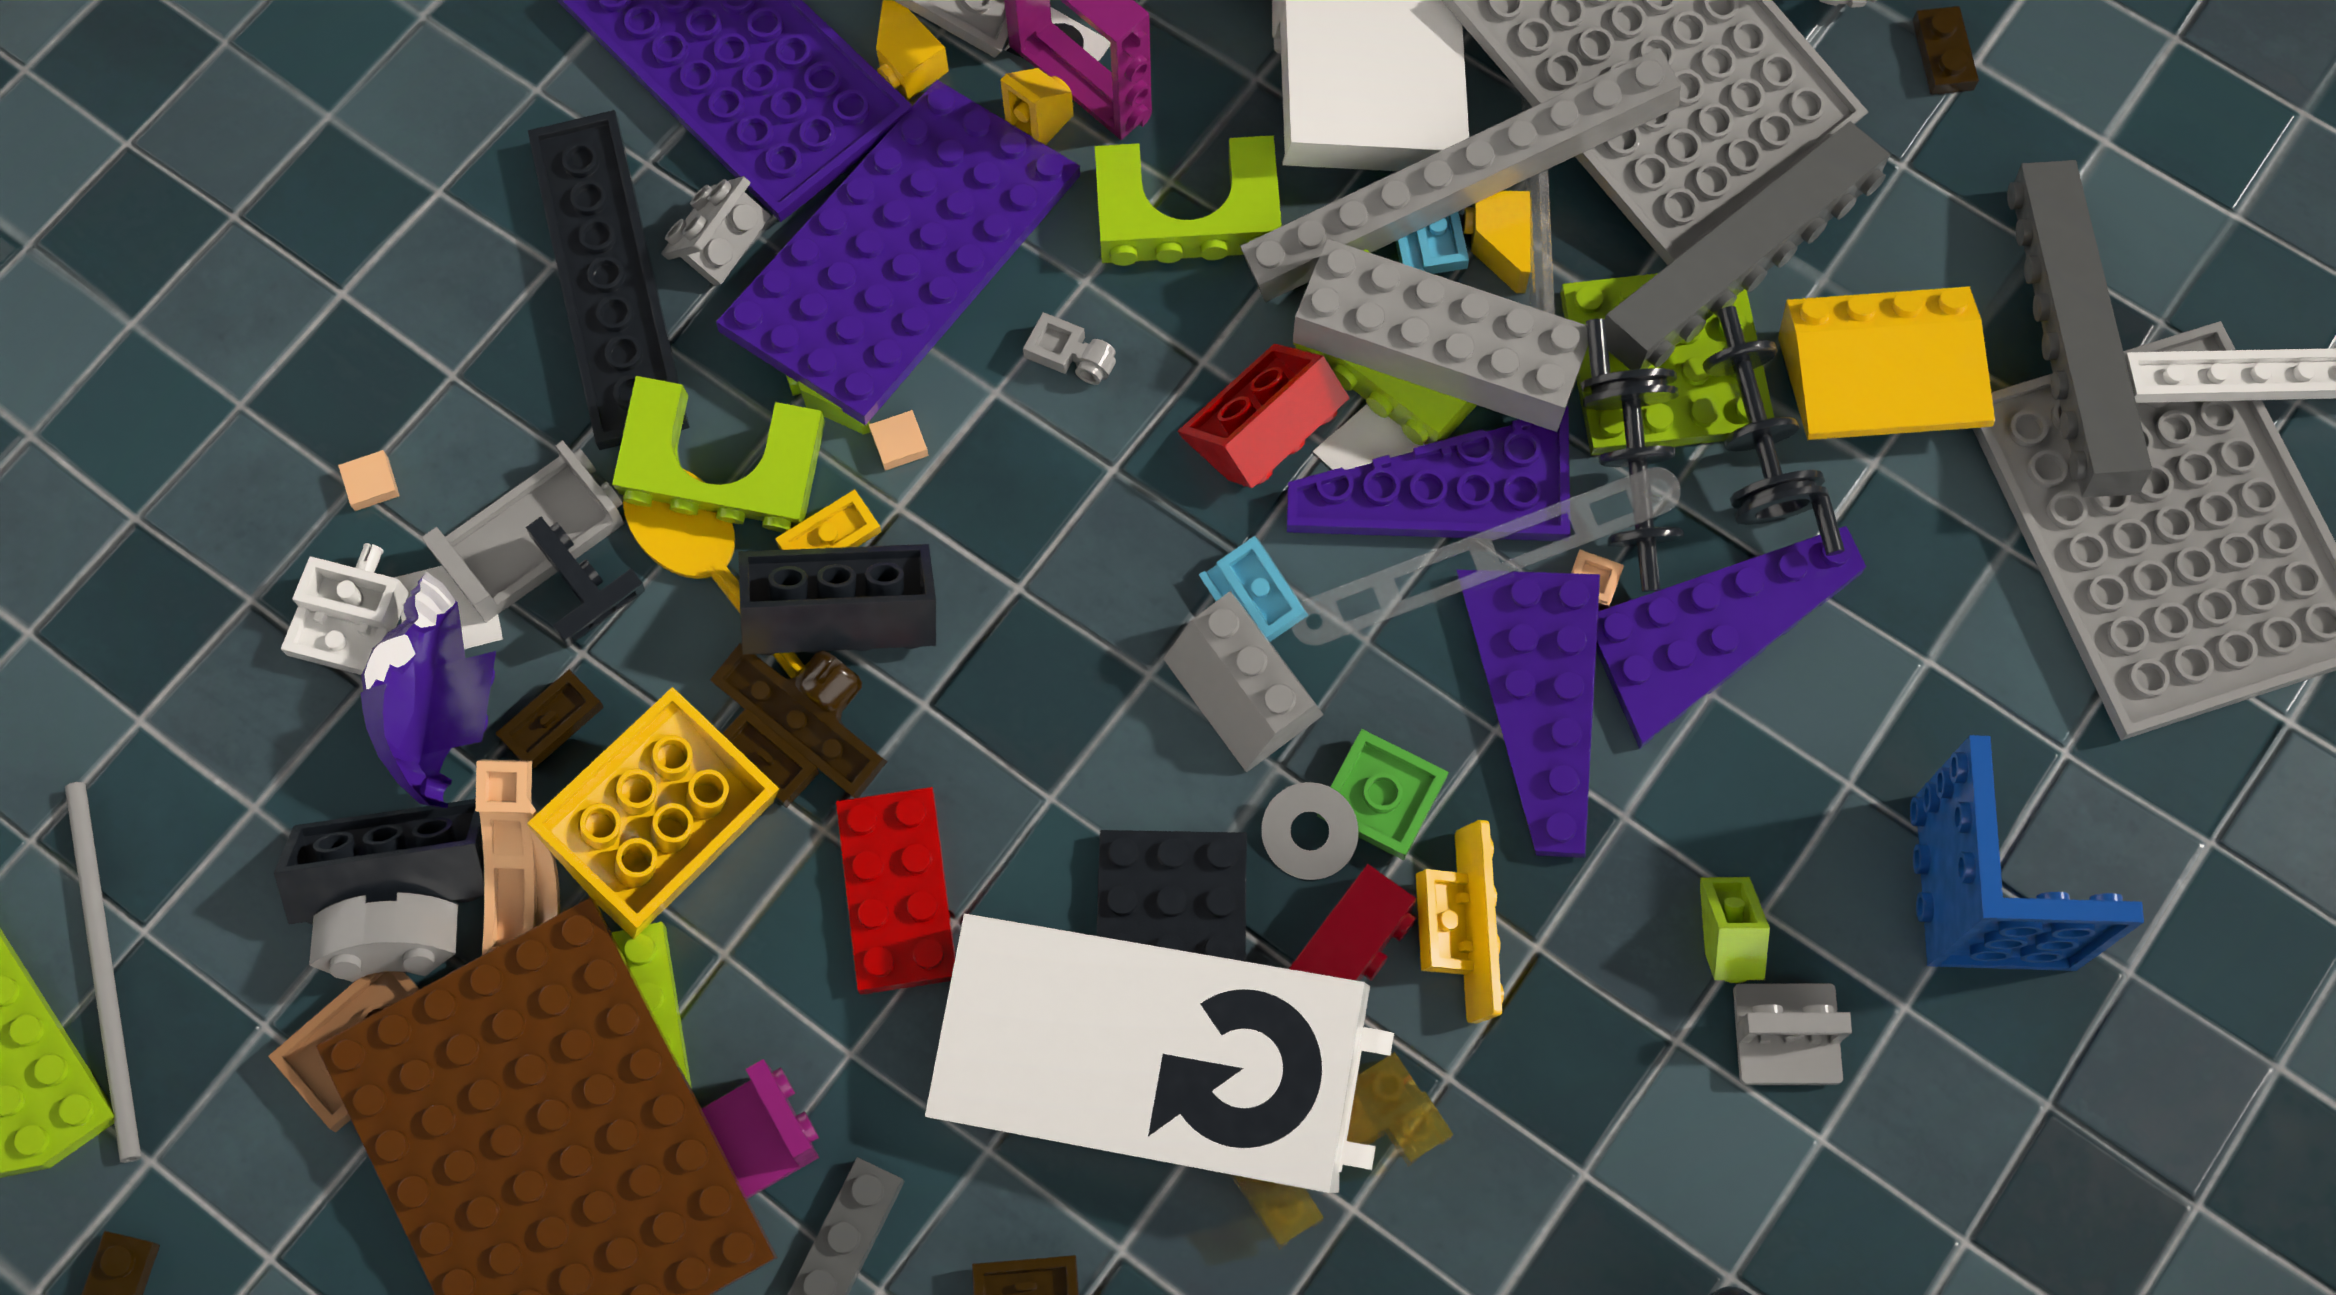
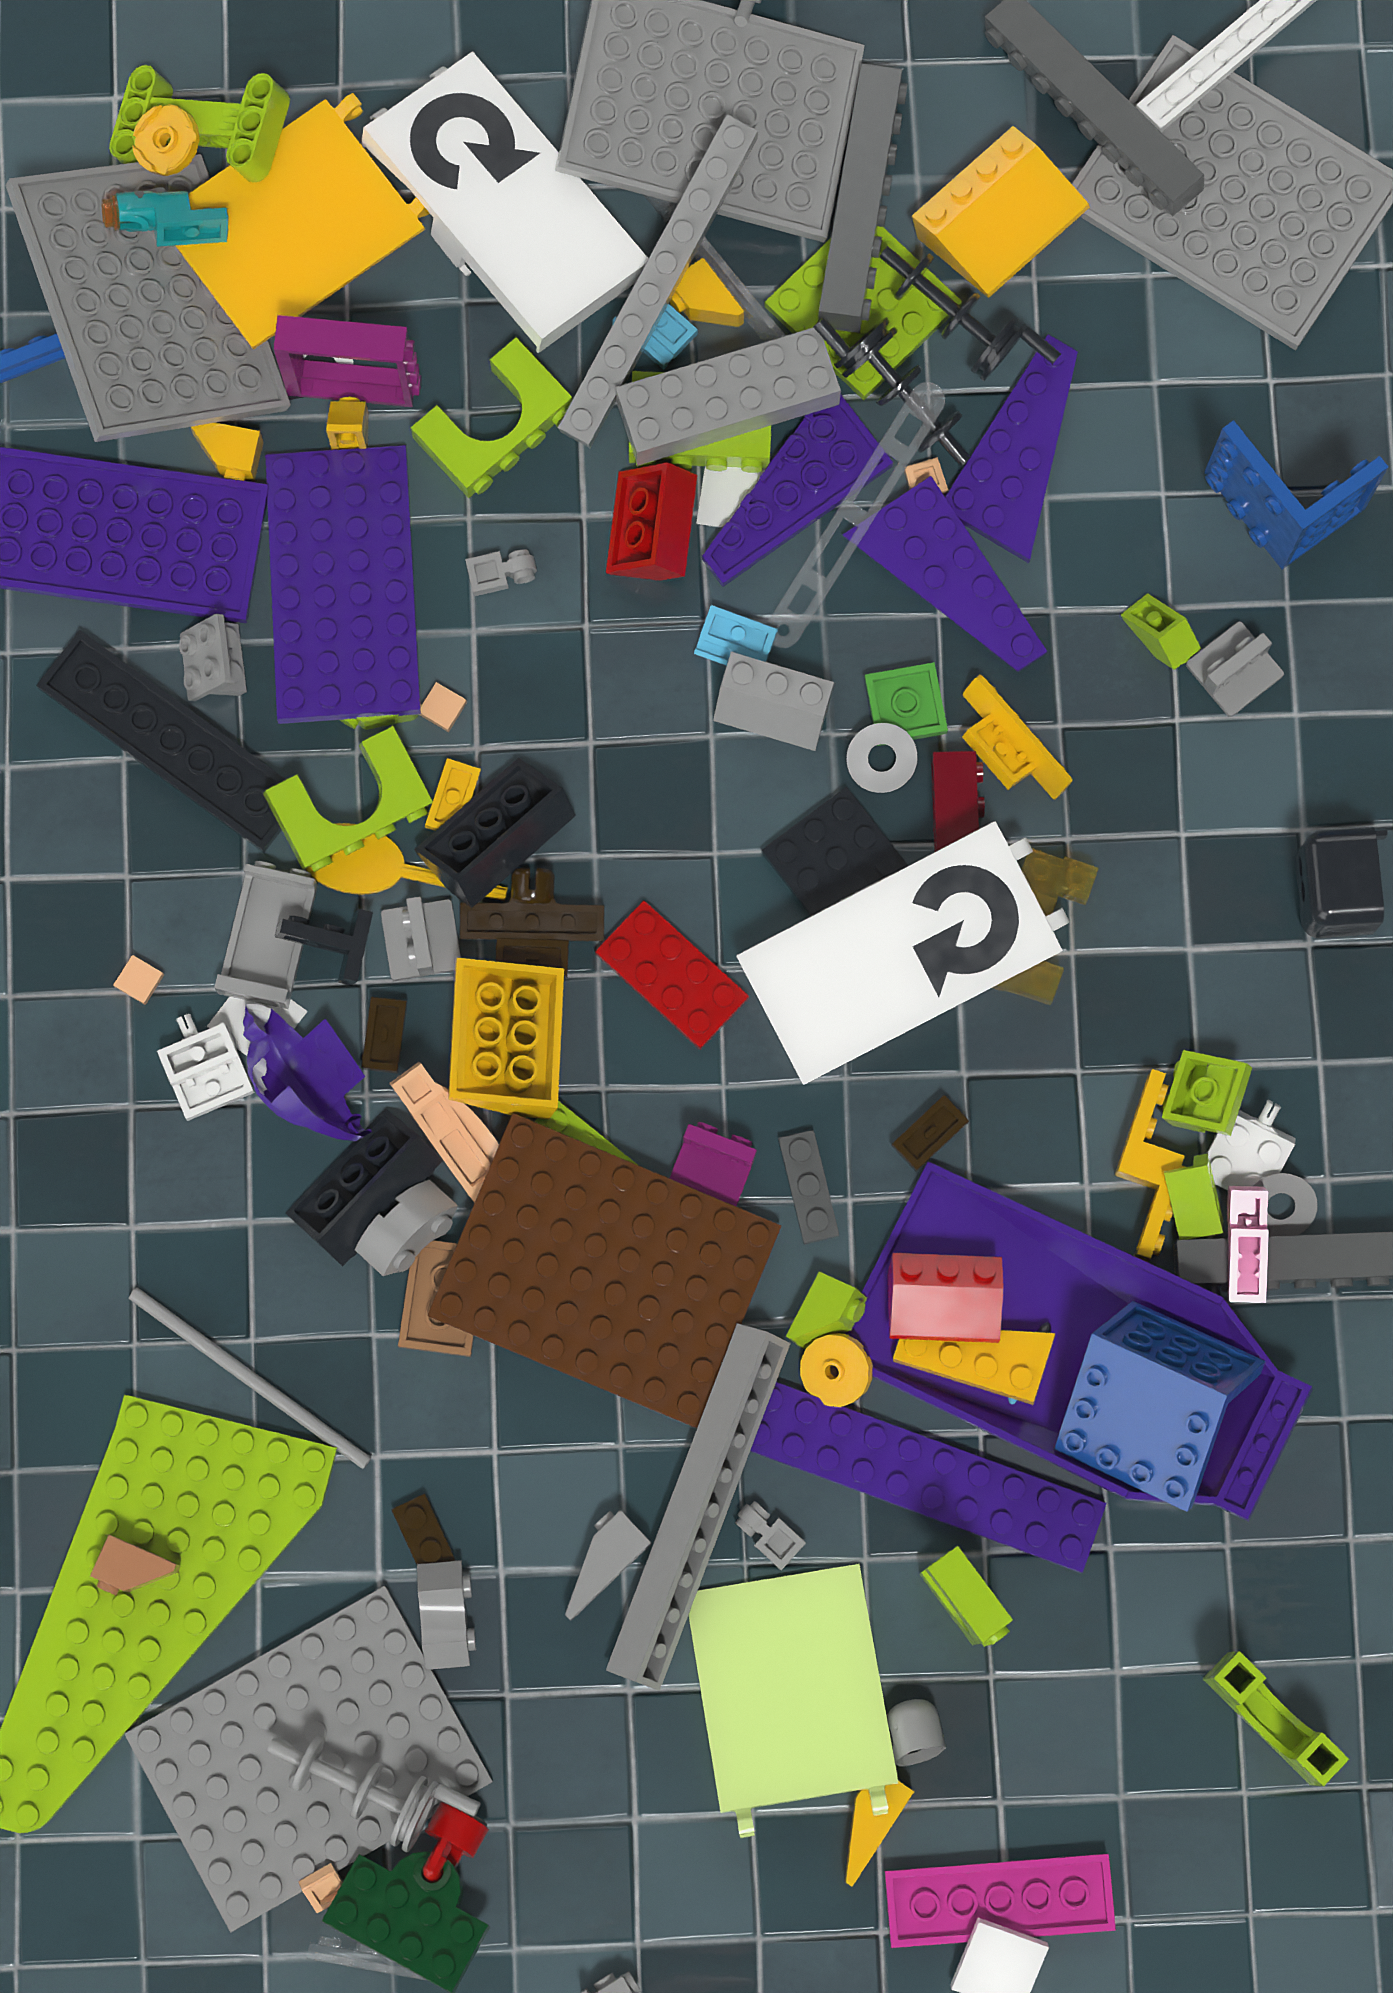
camera: 40 degrees left, 10 degrees up
none -> light grey bracket [381,896,461,981]

